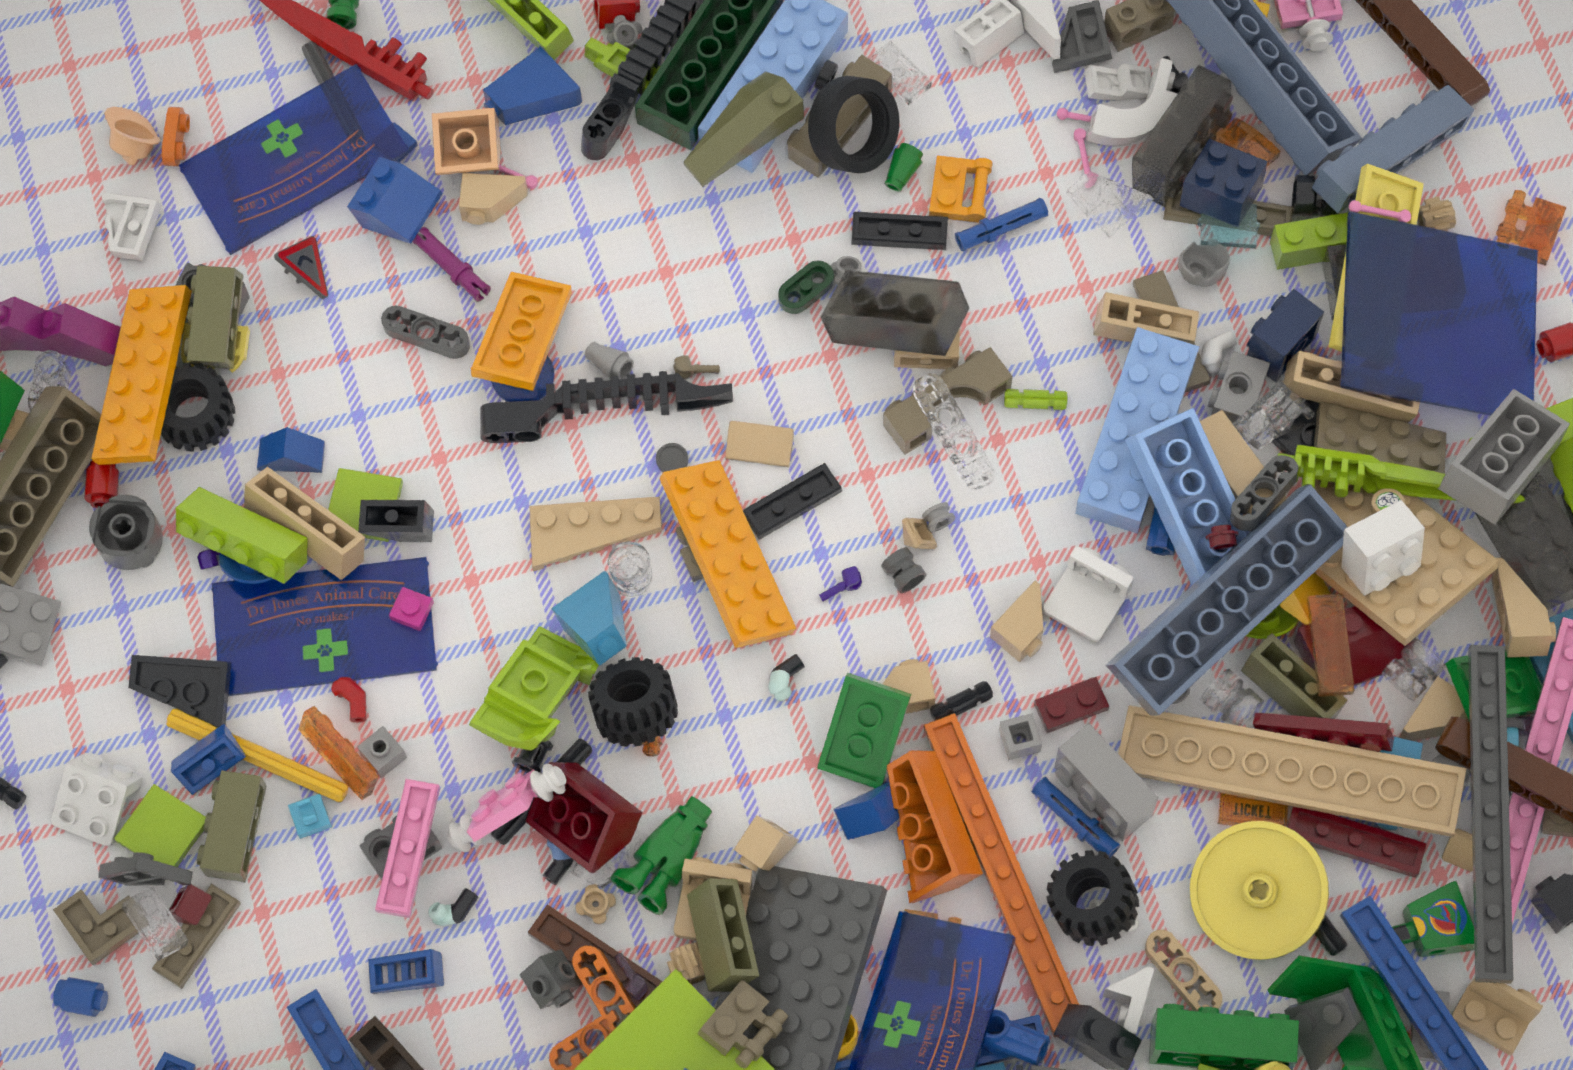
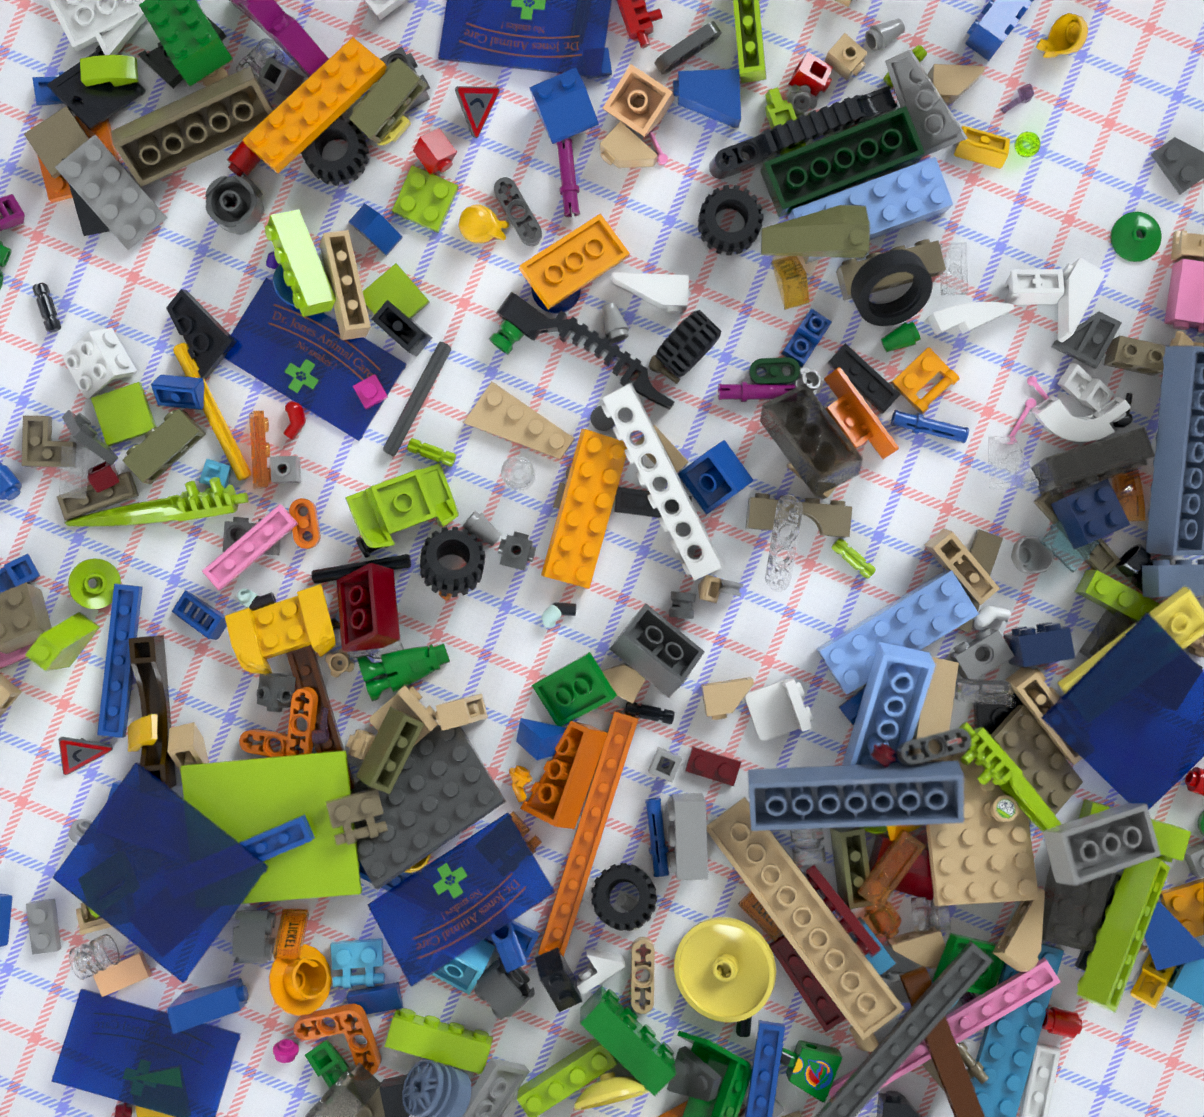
camera: 35 degrees right, 20 degrees up
plate [447,763,566,852] -> none
dark azure slope [551,571,627,666] -> none
black tile [814,59,838,90] -> none
dark purple hand [819,566,862,602] -> none
white brick [1341,500,1425,596] -> none
bright pink hinge [1349,200,1411,223] -> none
none -> lime piece [64,477,249,527]
none -> lime dish [68,558,121,609]
none -> yellow piece [225,584,336,674]
none -> flat silver brick [258,56,304,97]
none -> orange plate [289,498,321,549]
none -> dark grey axle [383,341,451,456]
none -> lime plate [392,165,459,233]
none -> lime axle [407,438,456,467]
none -> brick [413,128,457,175]
none -> yellow piece [458,204,509,244]
none -> light grey cone [463,511,502,546]
none -> green wheel [489,319,524,355]
none -> dark grey brick [498,531,536,571]
none -> light orange plate [509,765,533,802]
none -> white brick [601,383,722,581]
none -> dark grey brick [609,604,705,697]
none -> white slope [612,272,689,314]
none -> dark grey beam [654,21,722,75]
none -> black tyre [655,310,722,378]
none -> blue slope [678,440,754,515]
none -> black tyre [698,185,763,255]
none -> magenta pin [718,382,795,402]
none -> clear yellow slope [771,256,809,310]
none -> blue slope [781,308,832,367]
none -> orange bracket [822,367,899,459]
none -> clear orange head [863,899,902,939]
none -> white slope [927,302,1015,336]

